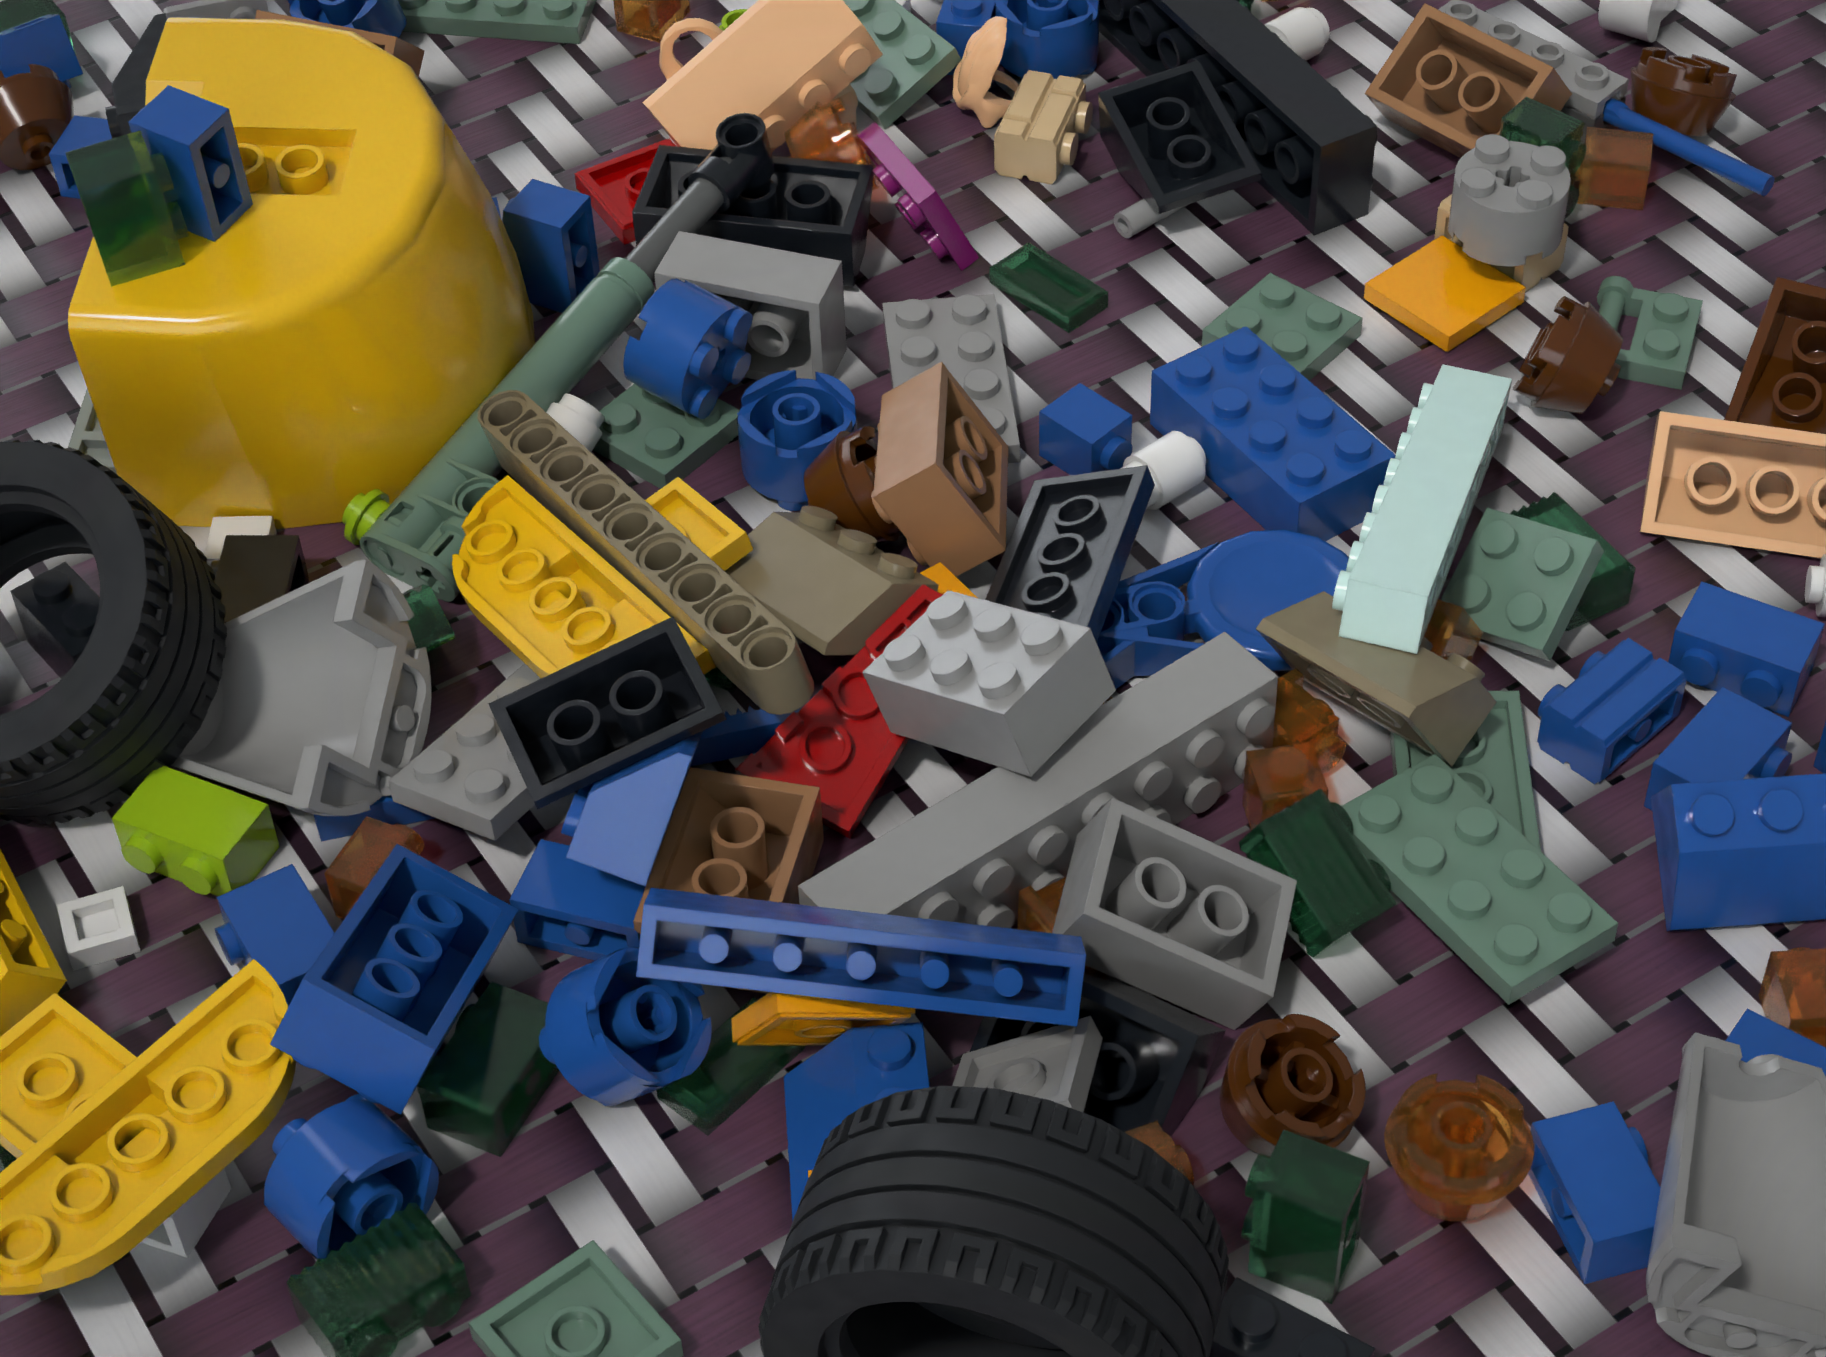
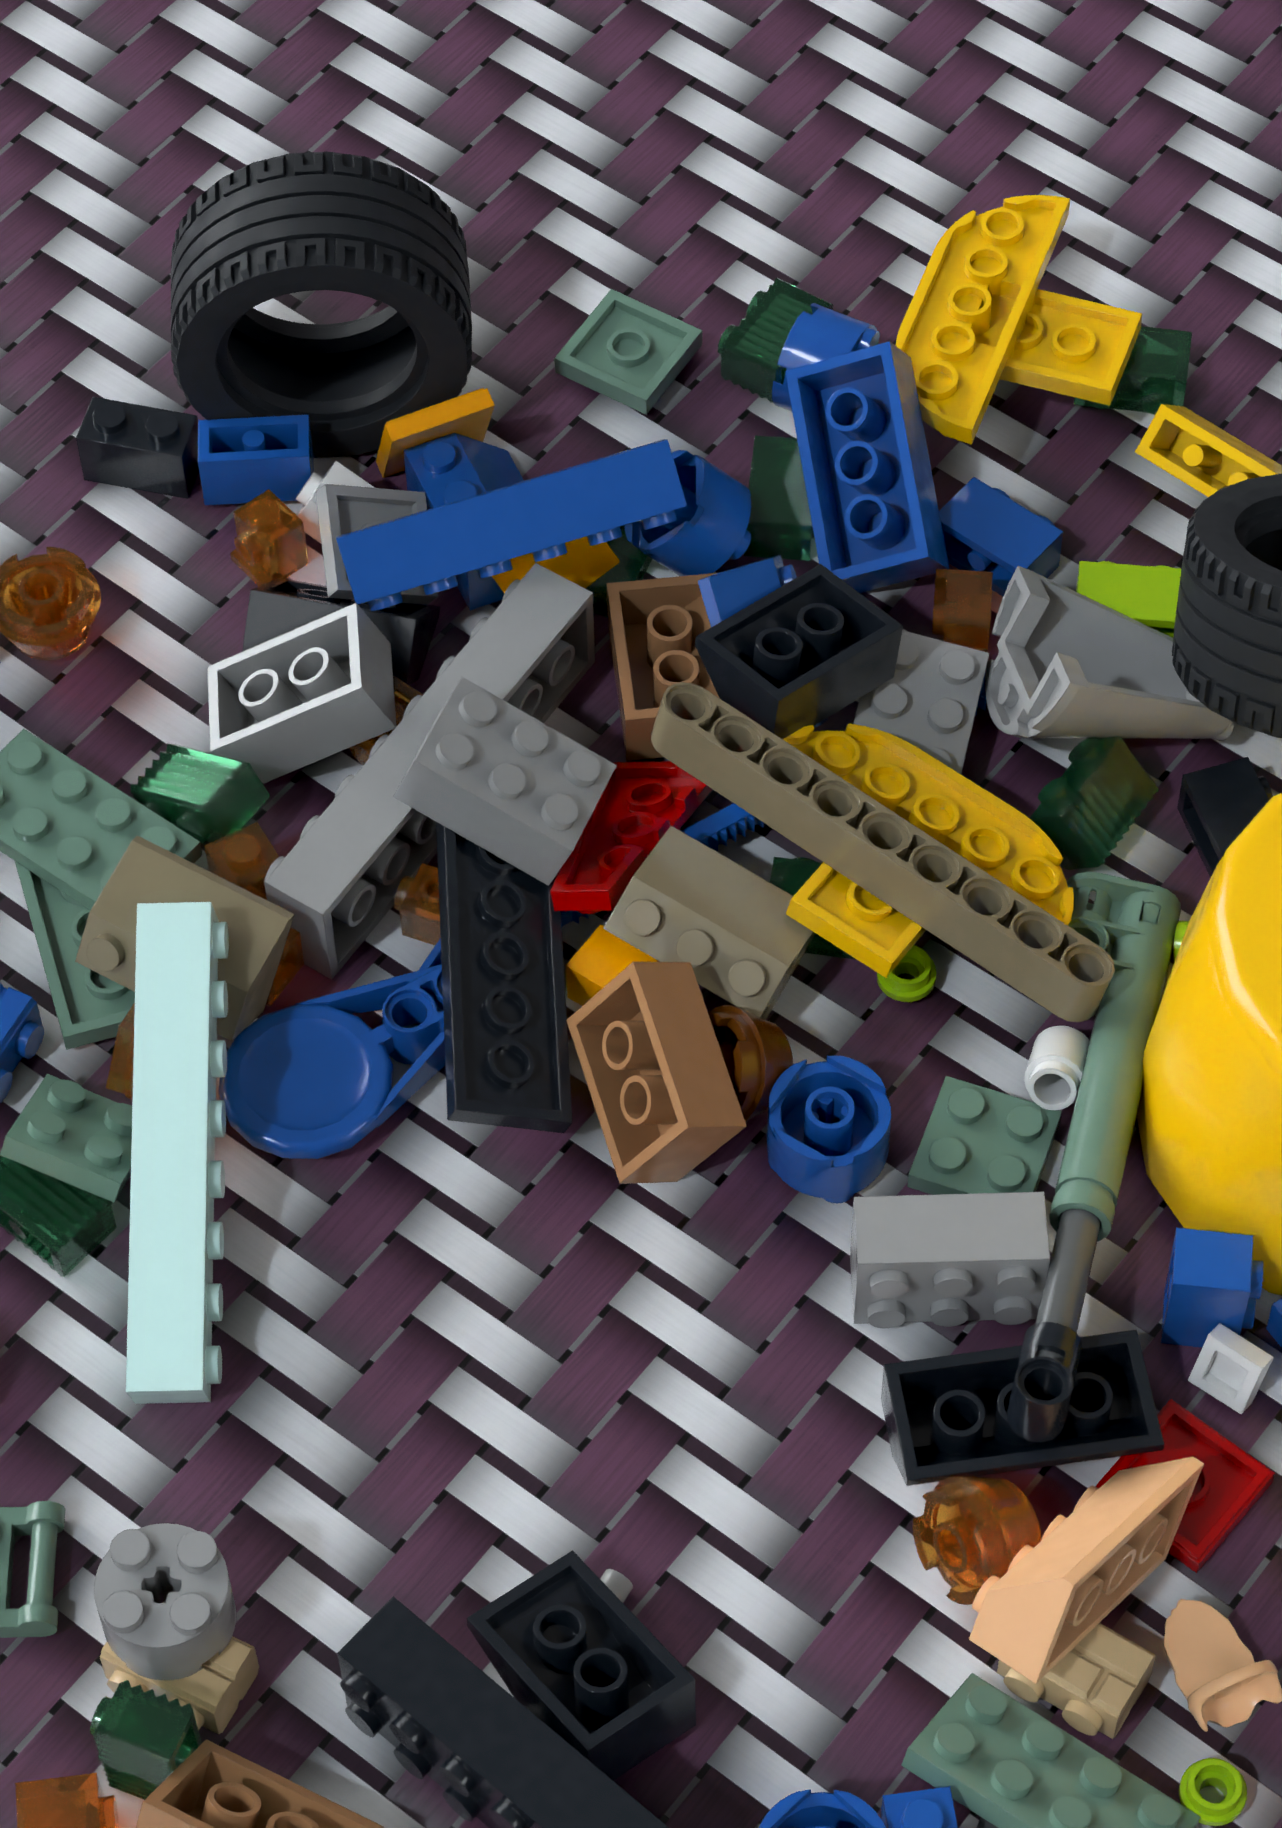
camera: 160 degrees right, 10 degrees up
white tile [56,886,141,971] -> none
blue brick [623,278,753,420] -> none
magenta plate [856,122,979,271] -> none
light grey plate [882,294,1020,463] -> none
light nougat piece [953,16,1019,128] -> none
clear green tile [989,243,1108,333] -> none
tan brick [994,70,1093,184] -> none
blue brick [1039,383,1133,475] -> none
white brick [1120,431,1206,510] -> none
blue brick [1150,326,1396,541] -> none
sand green plate [1202,273,1363,381] -> none
reddish brown cone [1219,1014,1366,1157] -> none
clear green brick [1241,1130,1370,1304] -> none
light orange tile [1364,235,1526,352] -> none
reddish brown cone [1513,296,1623,414] -> none

